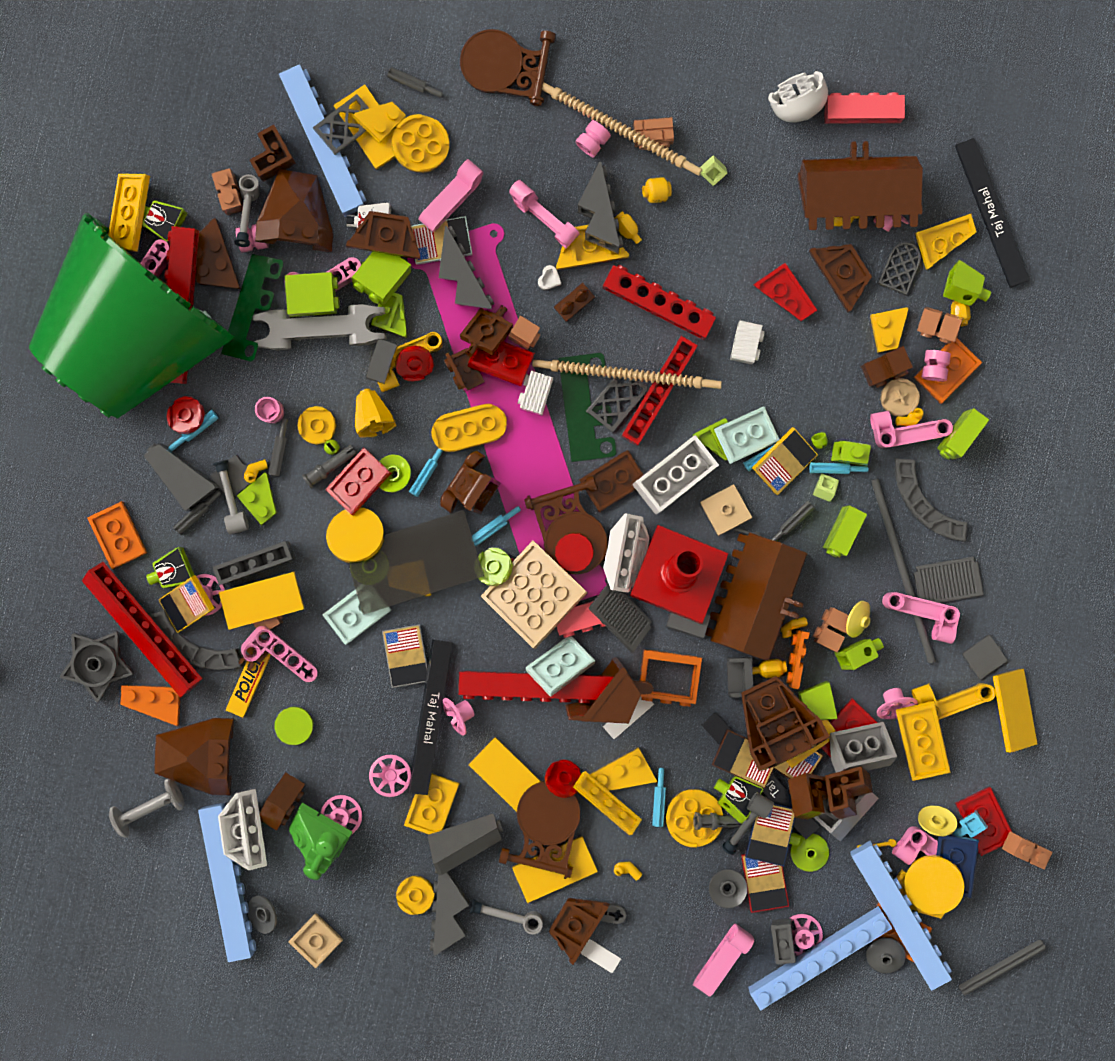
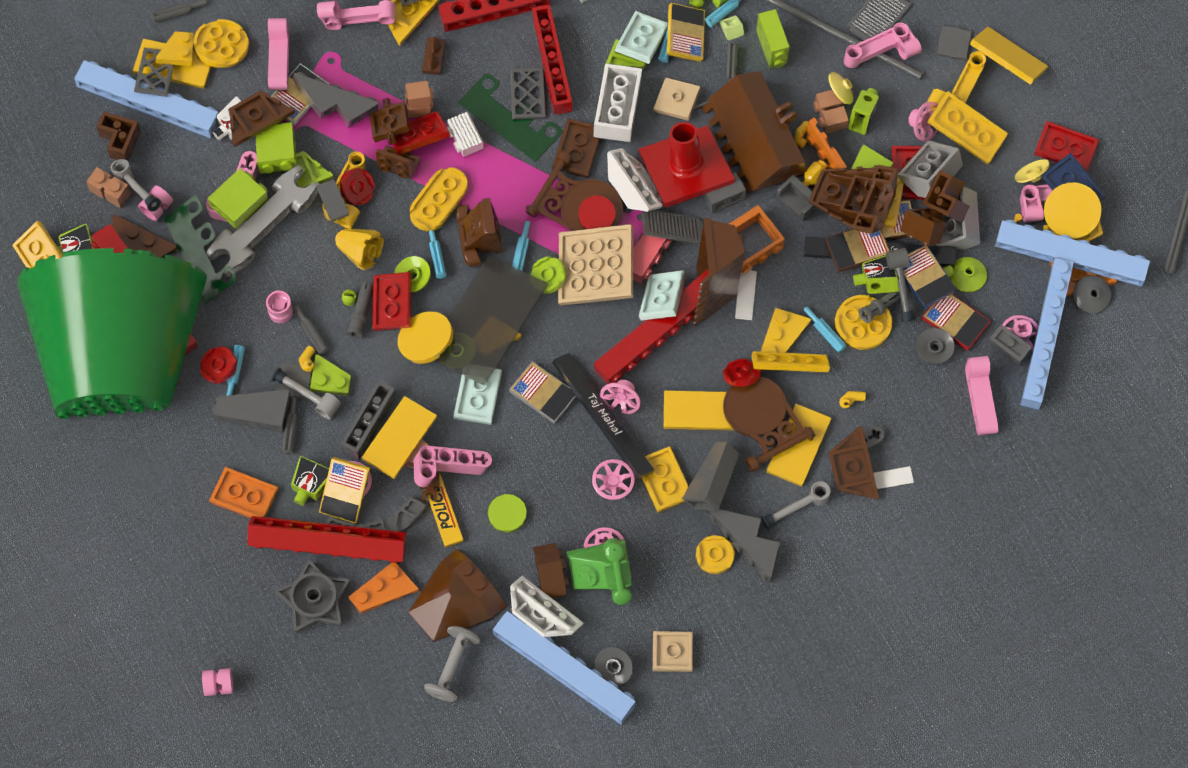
camera: 45 degrees left, 20 degrees down
reddish brown wedge [255,169,333,252] -> none
yellow tile [297,406,336,445] -> none
tan hose [532,359,722,389] -> none
white tile [538,265,562,290] -> none
medium azure plate [952,811,988,838] -> none
nougat piece [1002,832,1053,870] -> none

